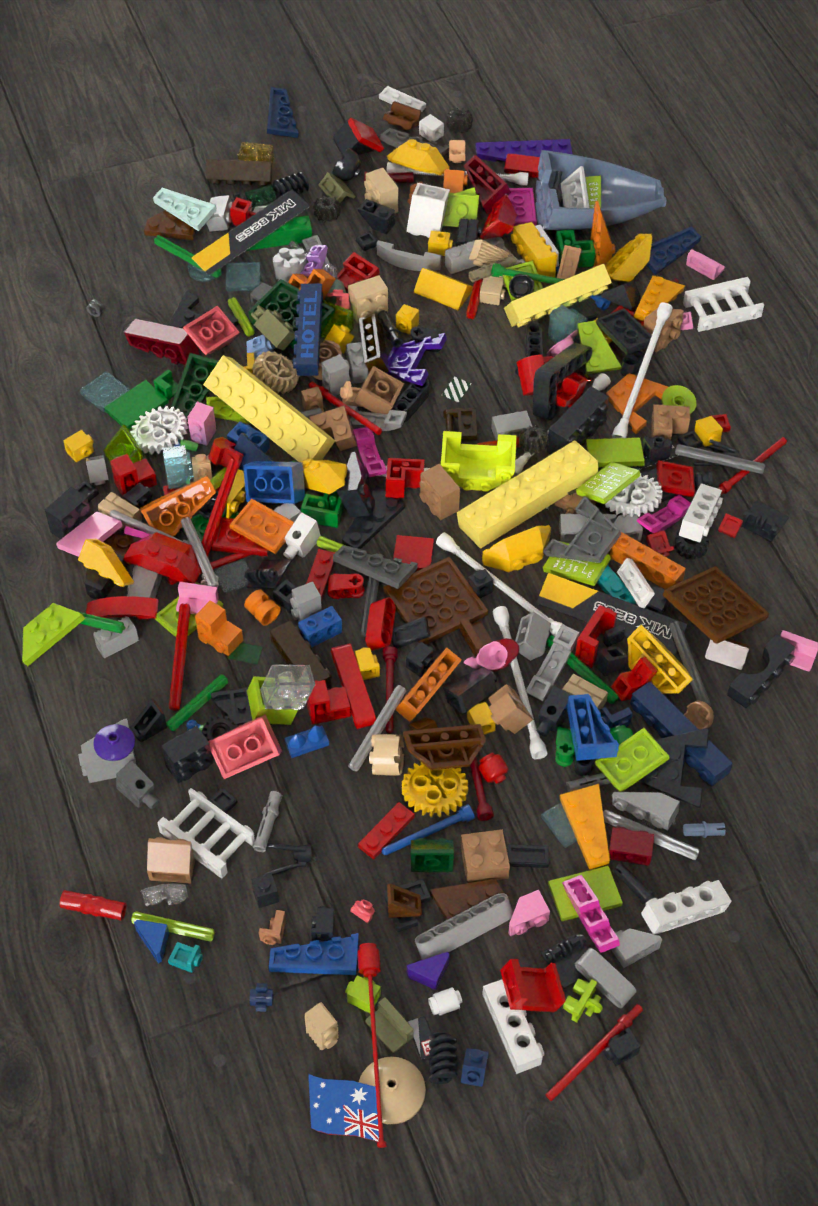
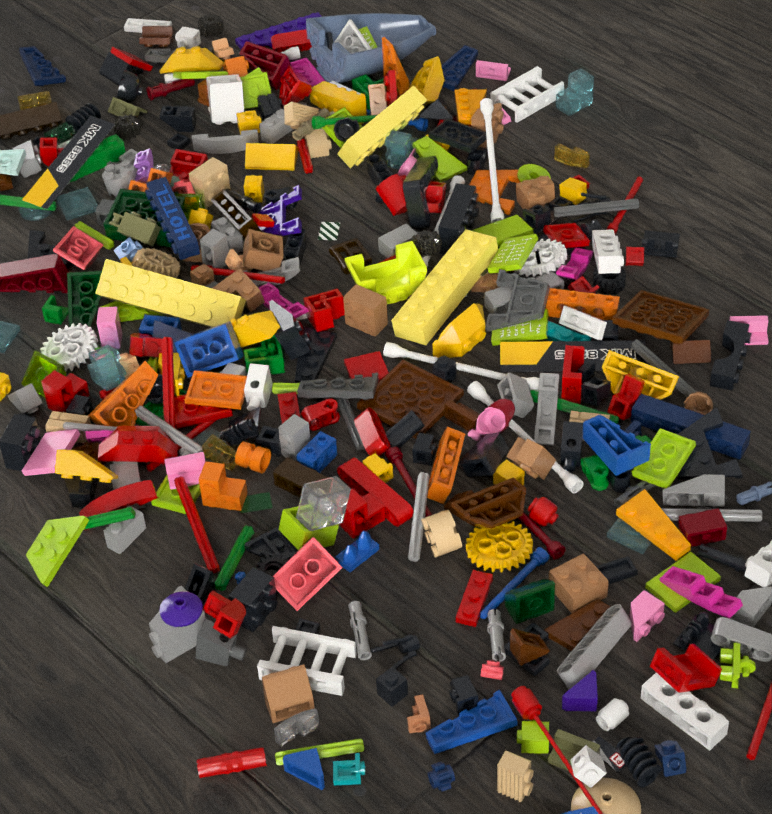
camera: 20 degrees left, 10 degrees down
green tile [104,380,169,431] -> none
tan brick [364,168,398,213] -> none
none -> lime tile [173,71,228,79]
none -> clear yellow slope [202,434,237,471]
none -> red brick [203,591,246,639]
none -> red tile [251,213,275,228]
none -> red wing [384,70,397,107]
none -> light grey pin [487,609,506,662]
none -> clear yellow slope [554,143,590,168]
none -> clear light blue brick [556,68,594,116]
none -> white brick [570,745,607,788]

